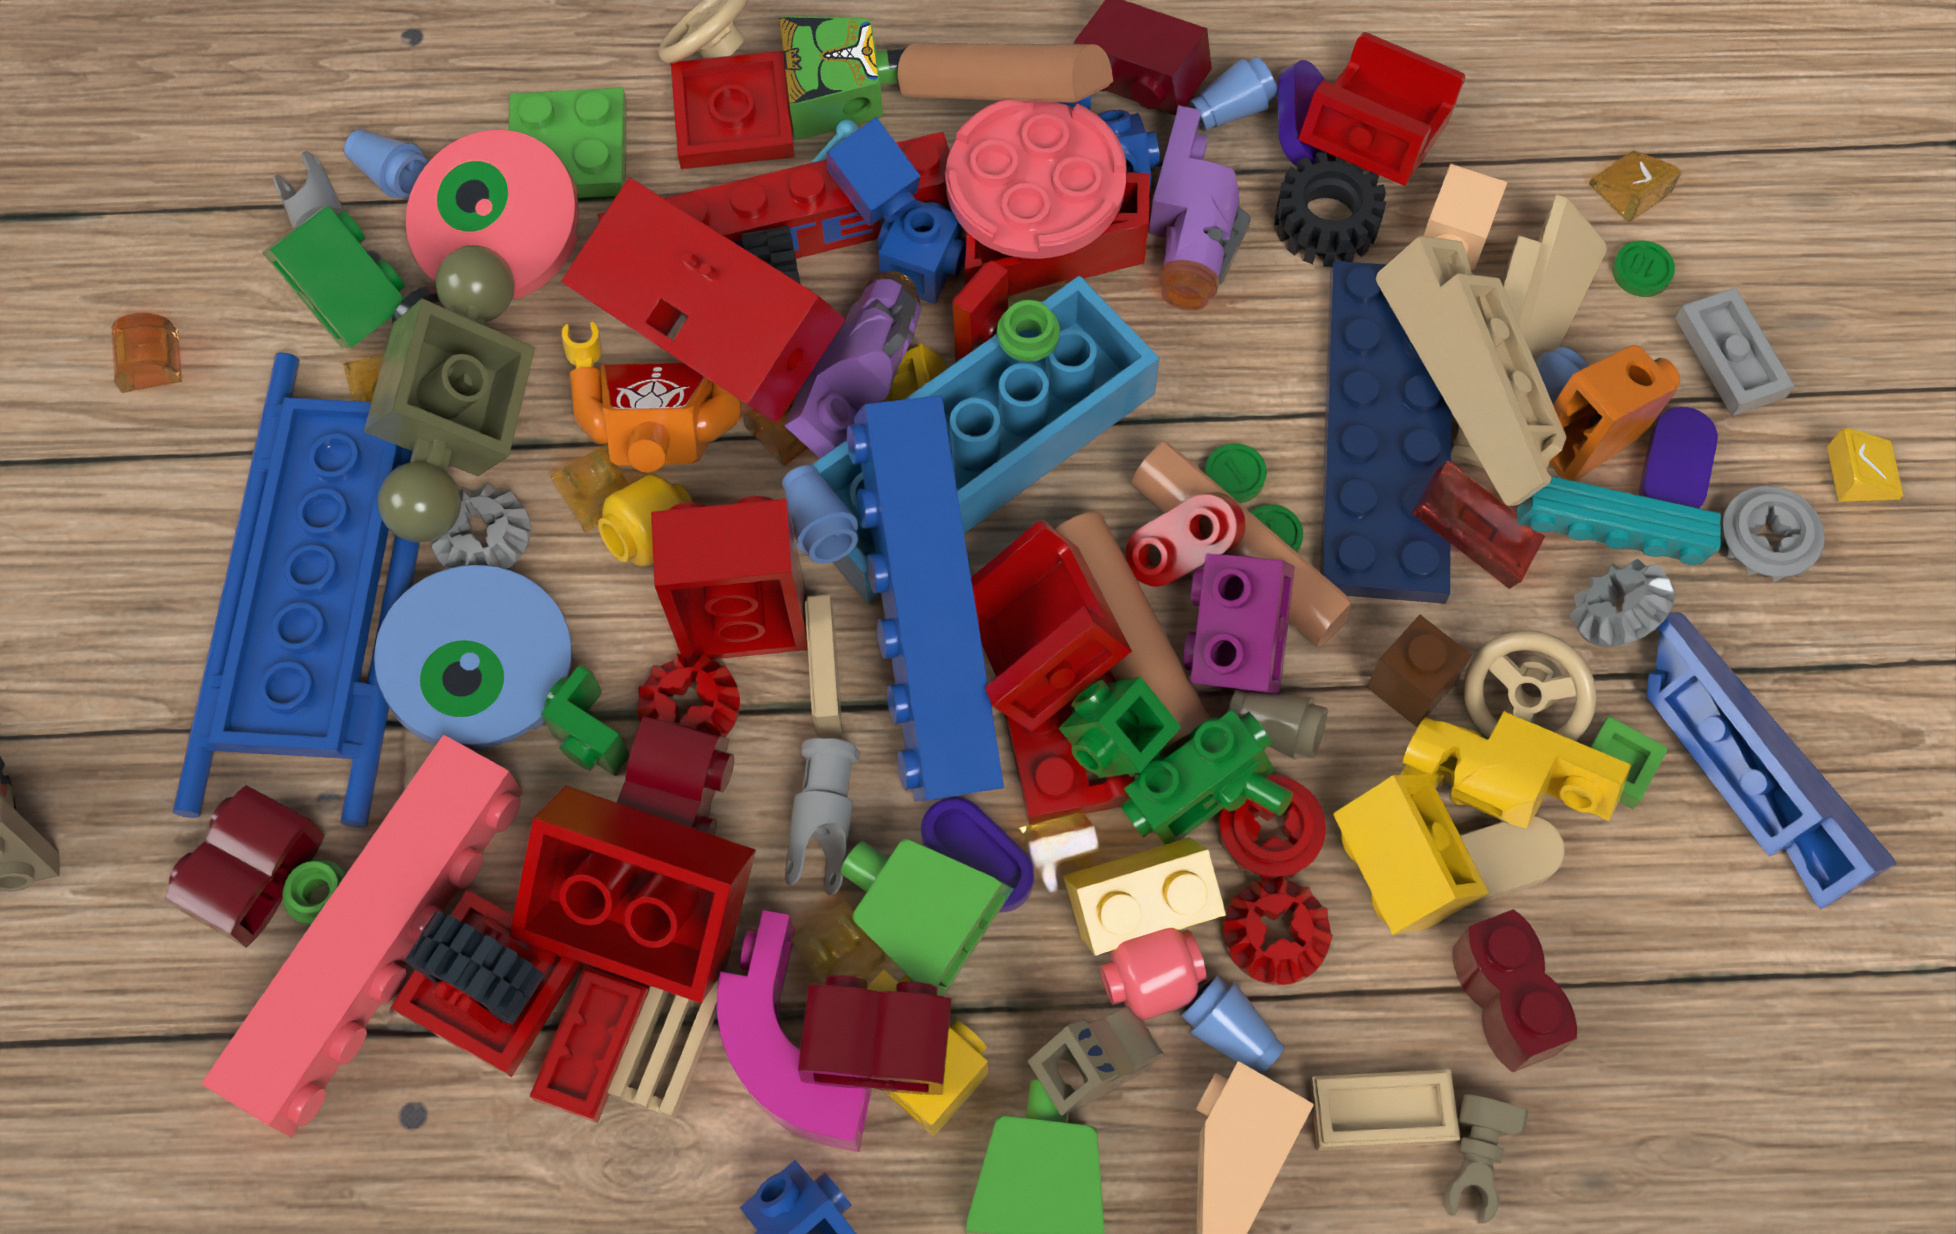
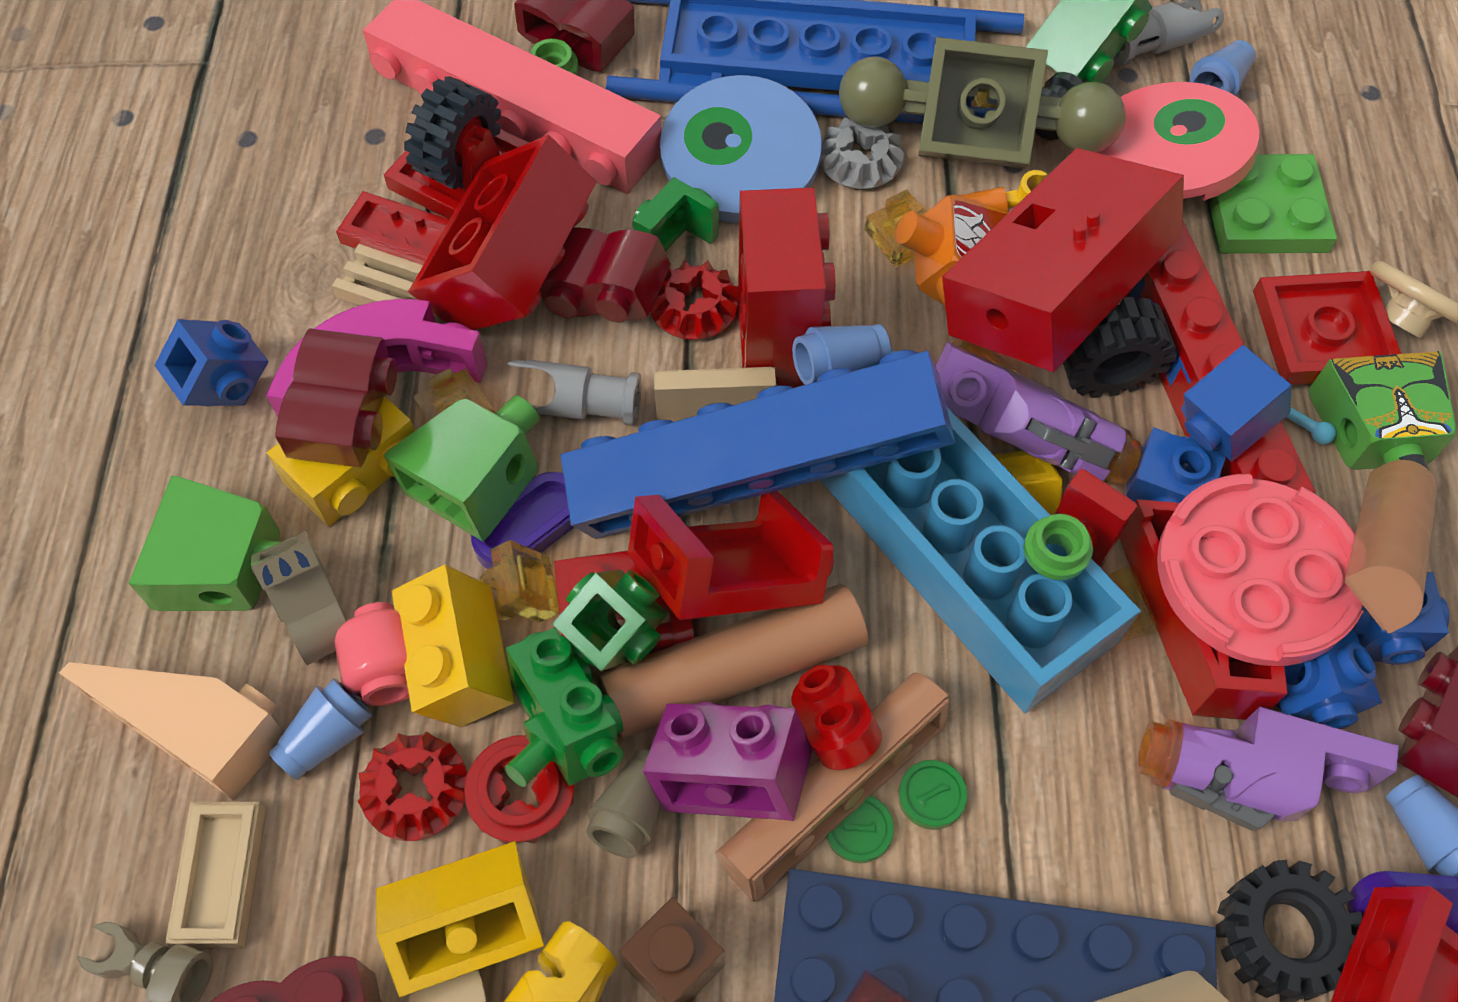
camera: 90 degrees right, 5 degrees down
yellow head [598,474,693,567] -> none

